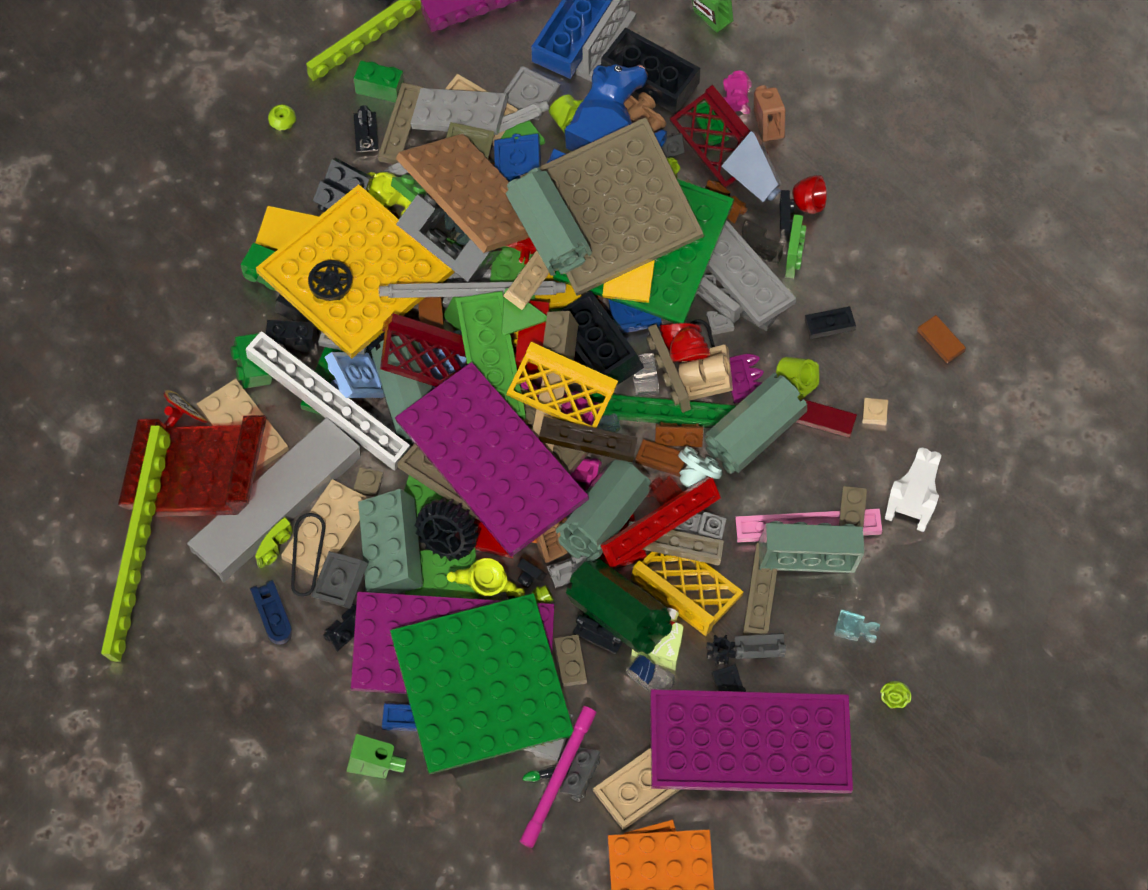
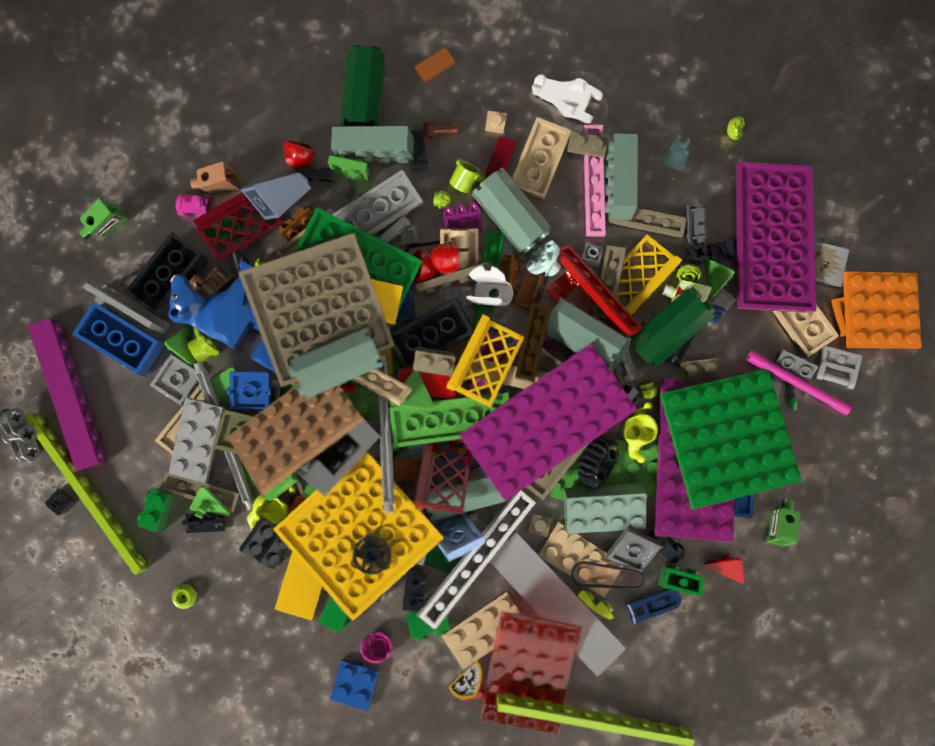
camera: 90 degrees left, 20 degrees up
none -> bright green piece [165,325,196,366]
none -> bright green piece [190,485,230,519]
none -> blue plate [330,659,379,711]
none -> sand green brick [331,126,414,164]
none -> dark green brick [340,45,386,127]
none -> dark pink hair [361,632,393,663]
none -> copper bar [422,121,457,140]
none -> lime plate [433,190,451,209]
none -> white piece [466,265,513,306]
none -> tan plate [512,117,571,200]
none -> green brick [658,563,706,597]
none -> lime plate [677,264,701,283]
none -> bright green piece [705,259,735,299]
none -> piece [705,553,745,583]
none -> slope [814,242,849,287]
none -> light grey plate [814,346,862,389]

